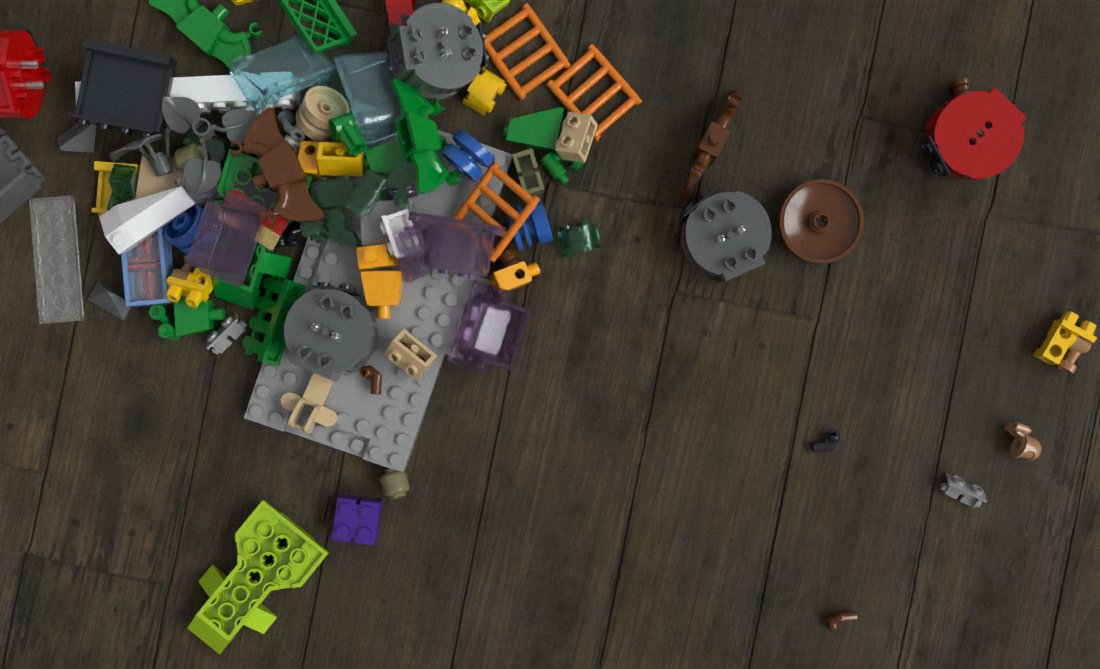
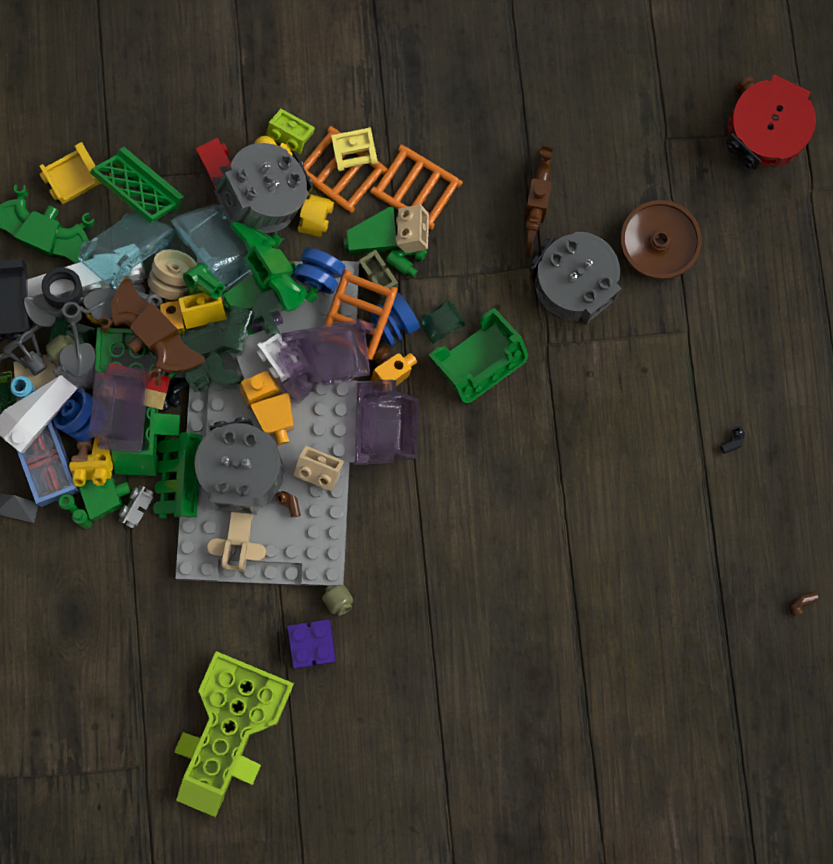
camera: 15 degrees left, 10 degrees down
none -> medium azure brick [10,376,36,399]
none -> black tyre [41,267,83,309]
none -> light yellow plate [331,128,378,171]
none -> green windscreen [429,308,528,403]

